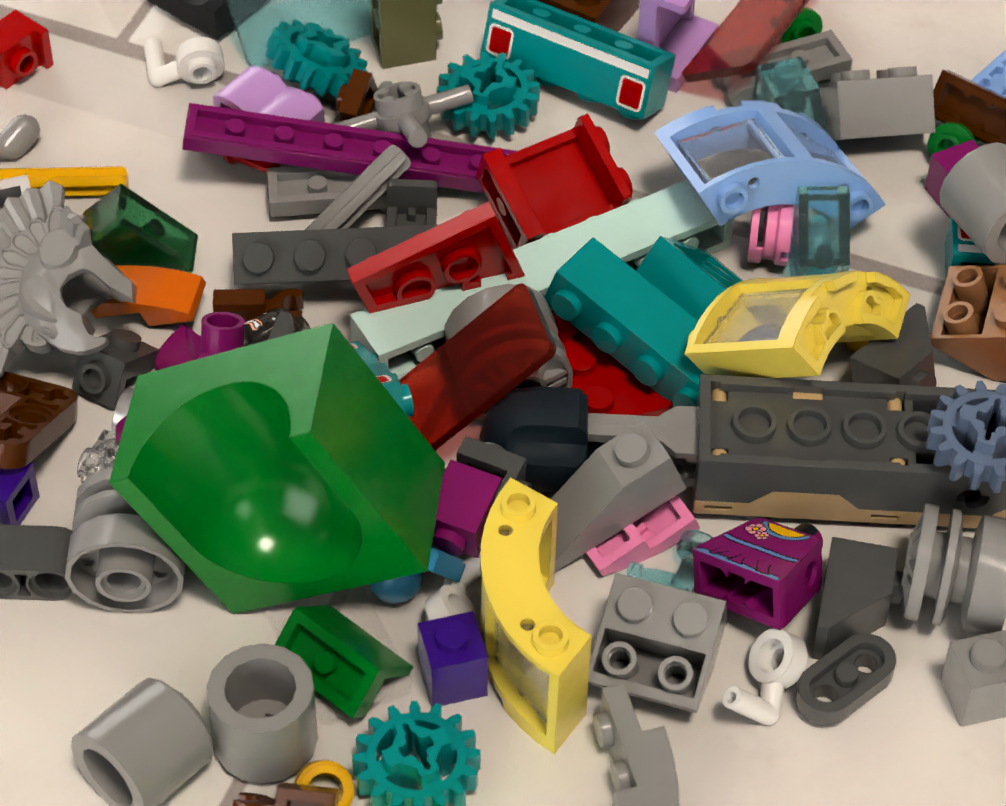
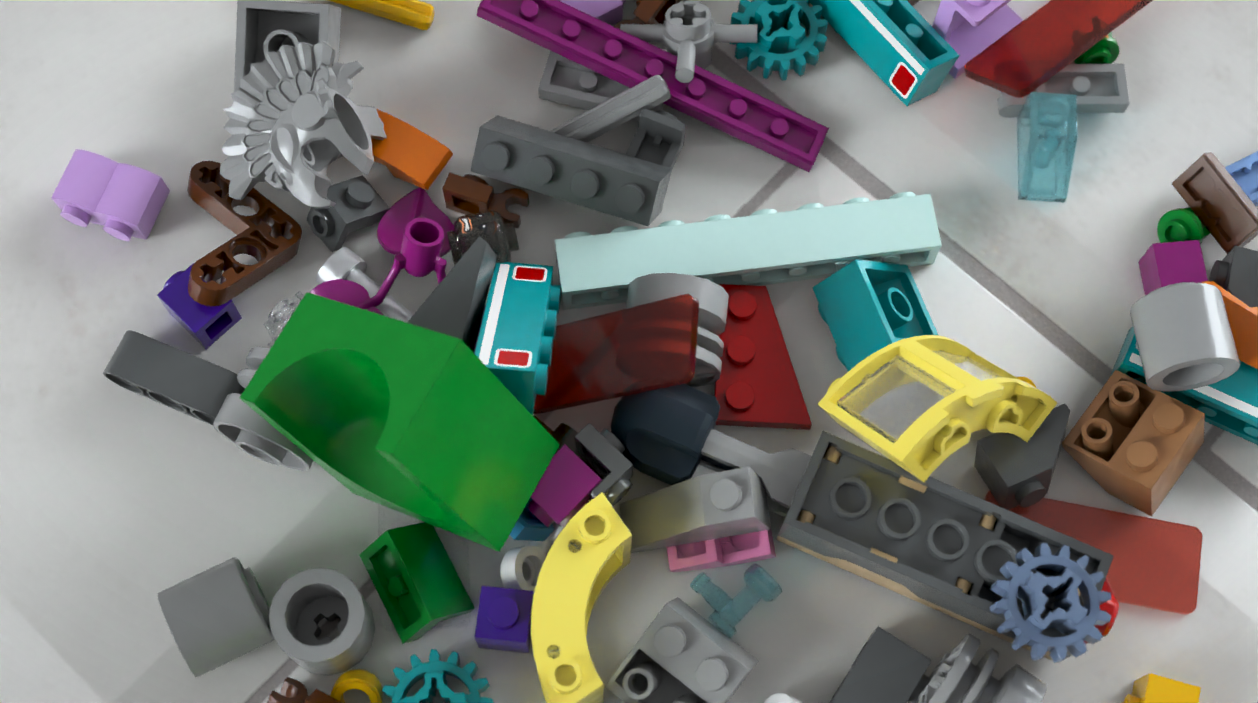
camera: 20 degrees right, 20 degrees up
clear green slope [83,184,198,273] -> none
red wing [347,201,525,313] -> none
red panel [476,114,633,249] -> none
teal brick [544,237,704,407] -> none
light blue window [654,101,886,233] -> none
magenta torso [693,518,823,630] -> none
bright pink wheel [747,205,794,266] -> none
clear light blue slope [788,186,850,277] -> none
light grey slope [817,66,936,140] -> none

